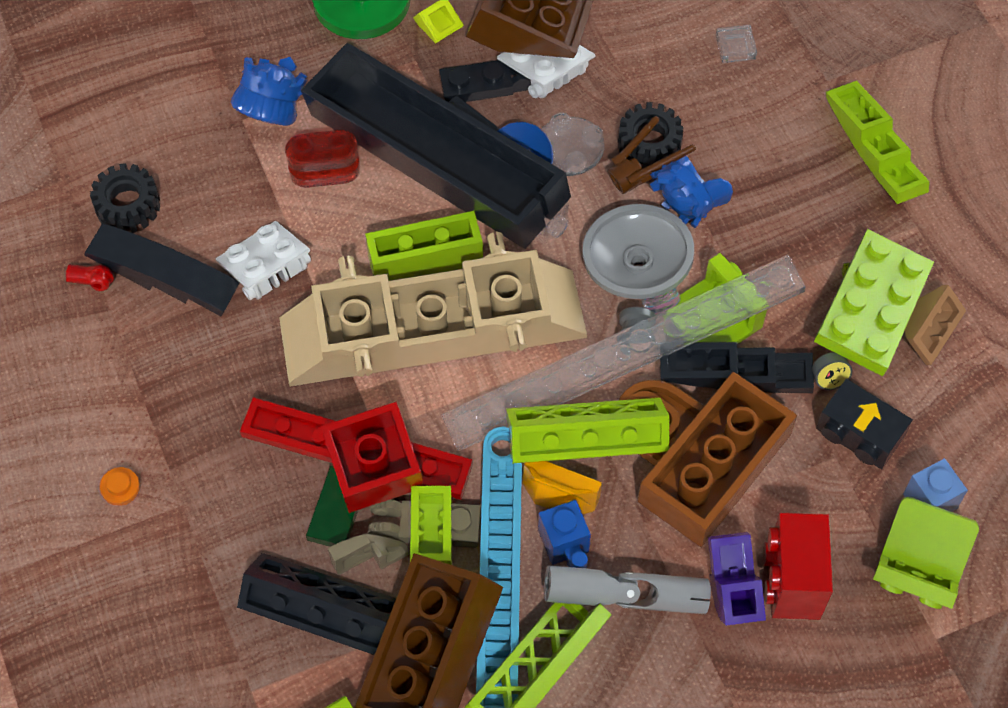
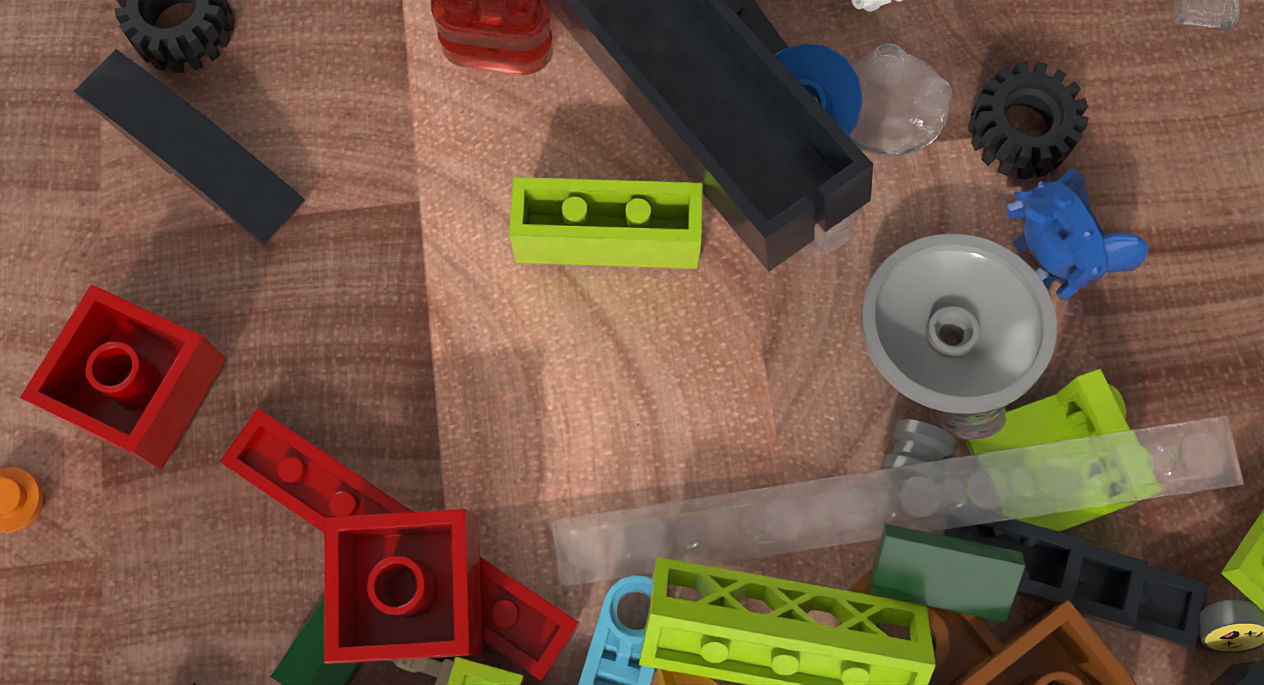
camera: 15 degrees right, 10 degrees up
red arm [66,264,114,291] -> none
white hinge [215,221,311,300] -> none
tan piece [279,232,587,387] -> none
reddish brown plant [608,116,696,194] -> none
none -> red brick [20,284,227,470]
none -> dark green tile [869,523,1026,622]

